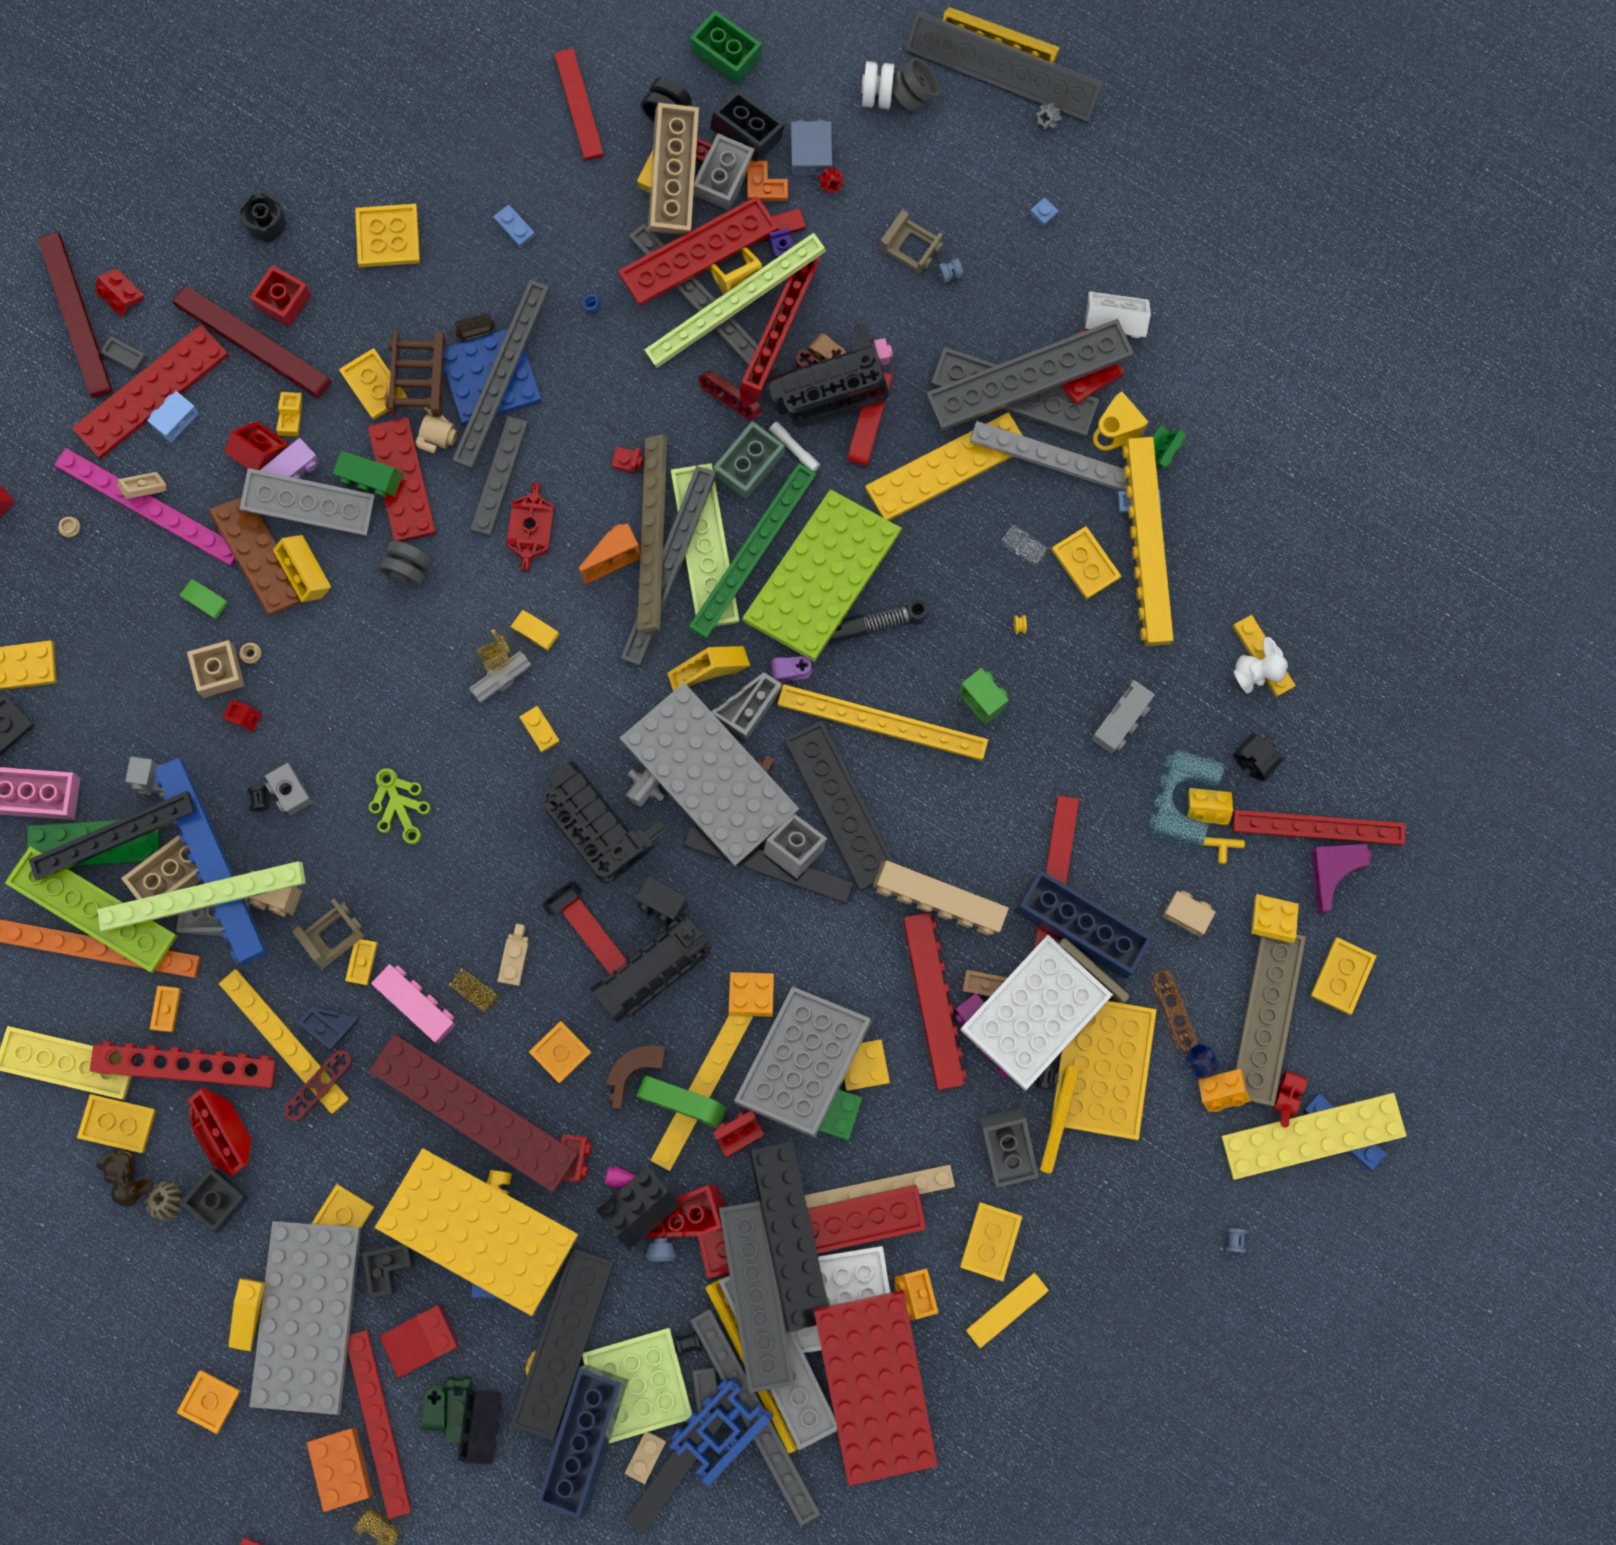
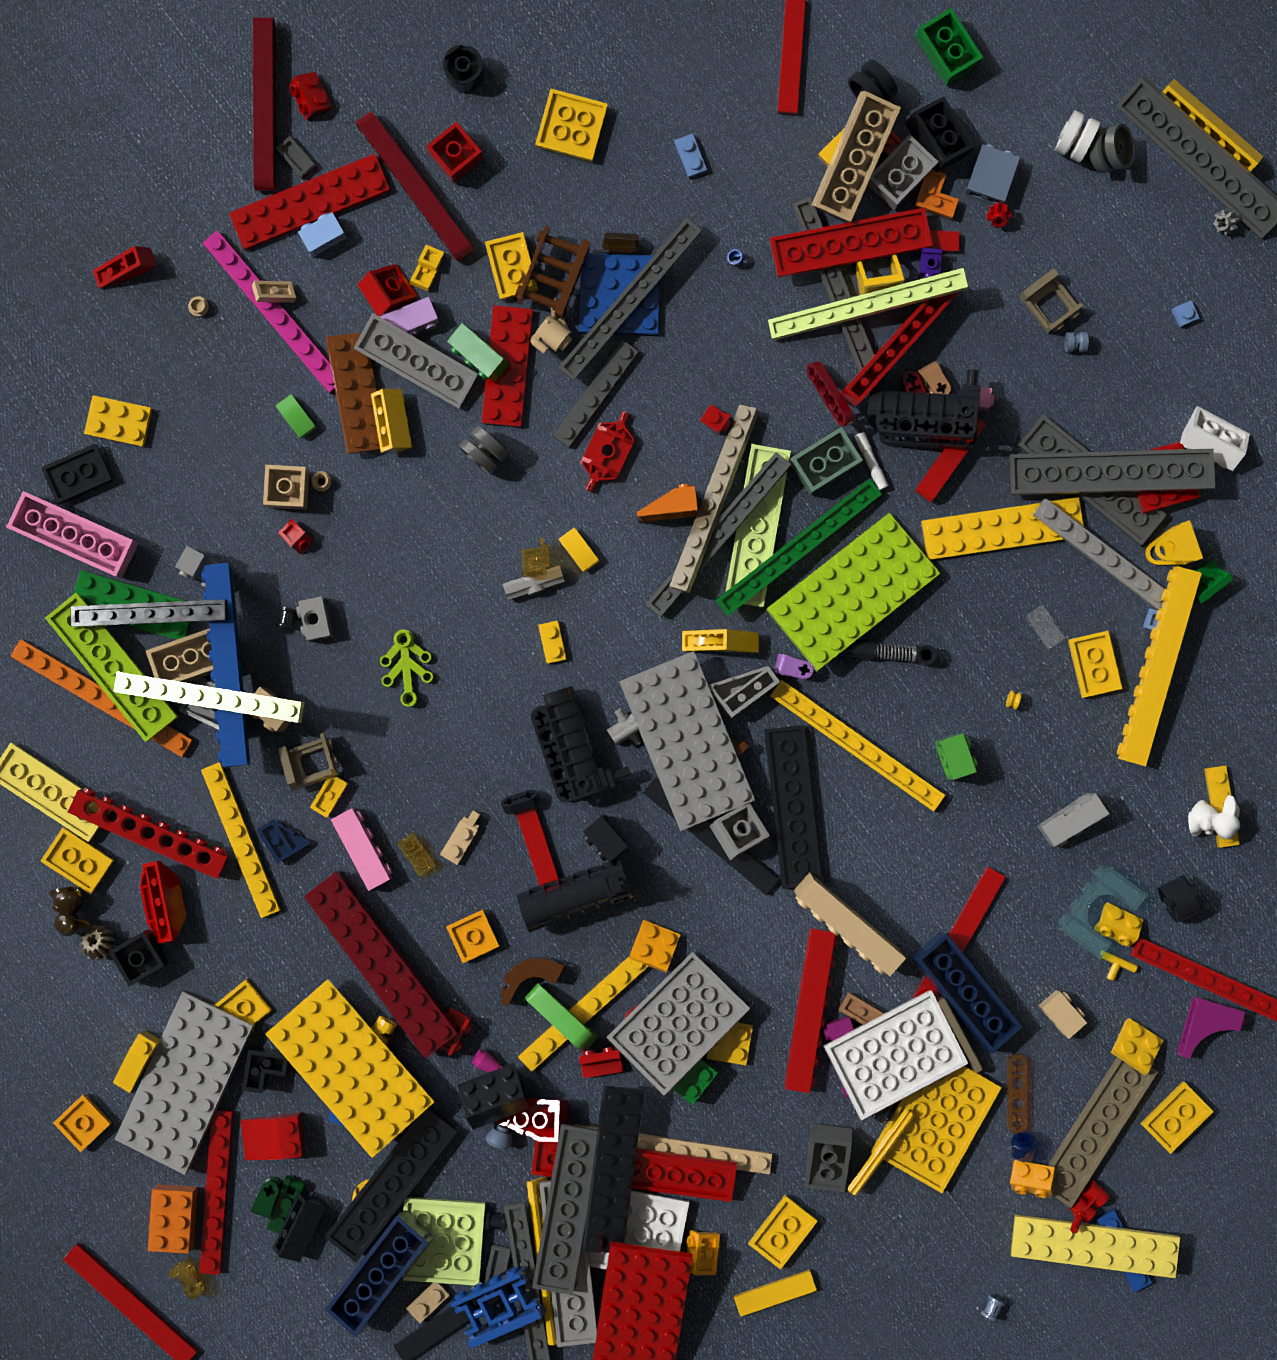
camera: 20 degrees right, 10 degrees up
light orange plate [150,986,182,1033] -> none
dark red beam [284,1050,353,1121] -> none

